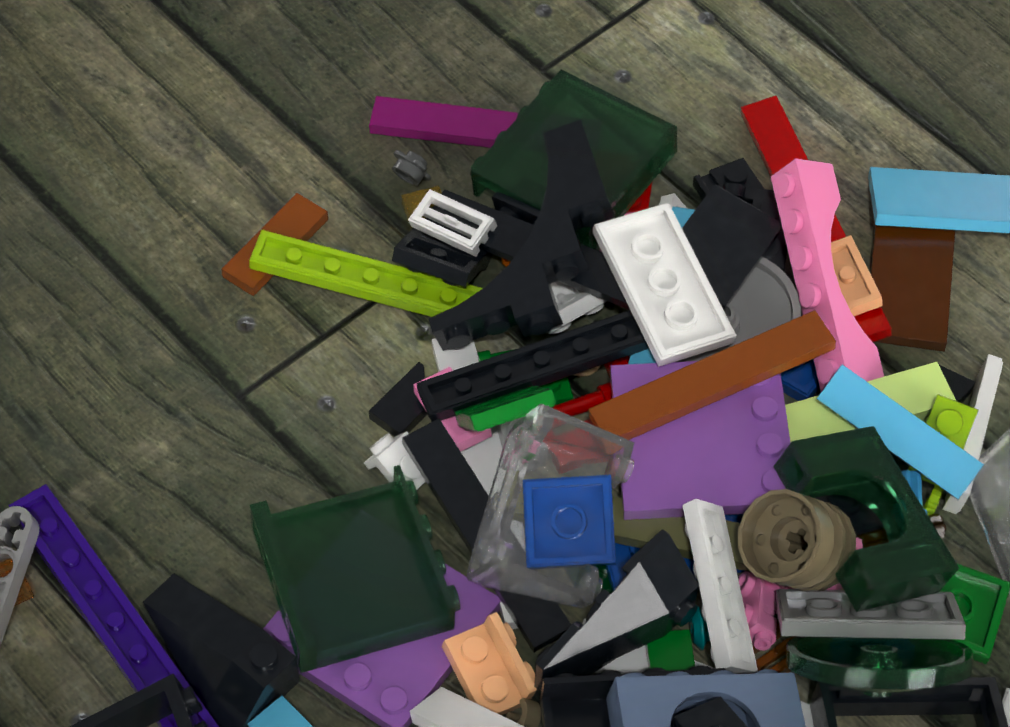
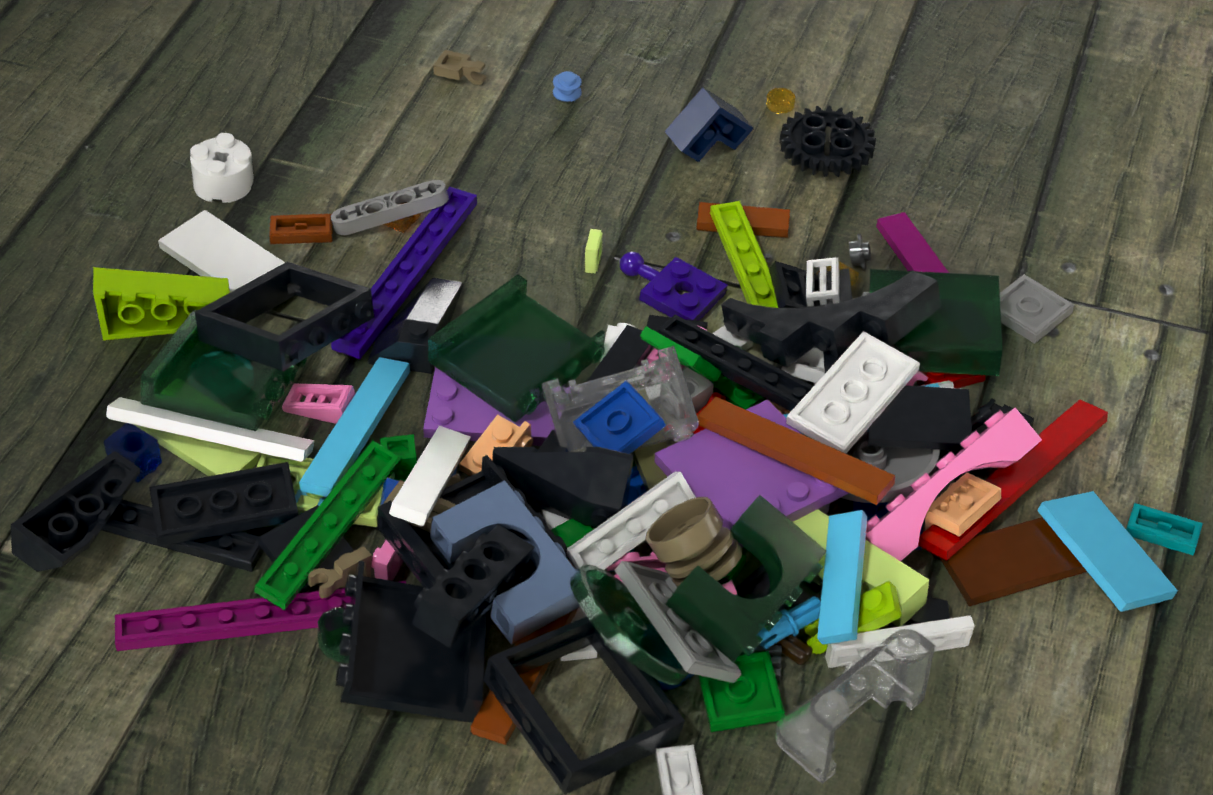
camera: 60 degrees right, 10 degrees down
none -> yellowish green tile [585,229,603,274]
none -> dark purple plate [620,252,728,321]
none -> dark blue brick [664,87,754,162]
none -> clear yellow tile [766,88,795,114]
none -> black gear [779,106,876,177]
none -> light grey tile [984,274,1075,344]
none -> teal tile [1126,503,1203,556]

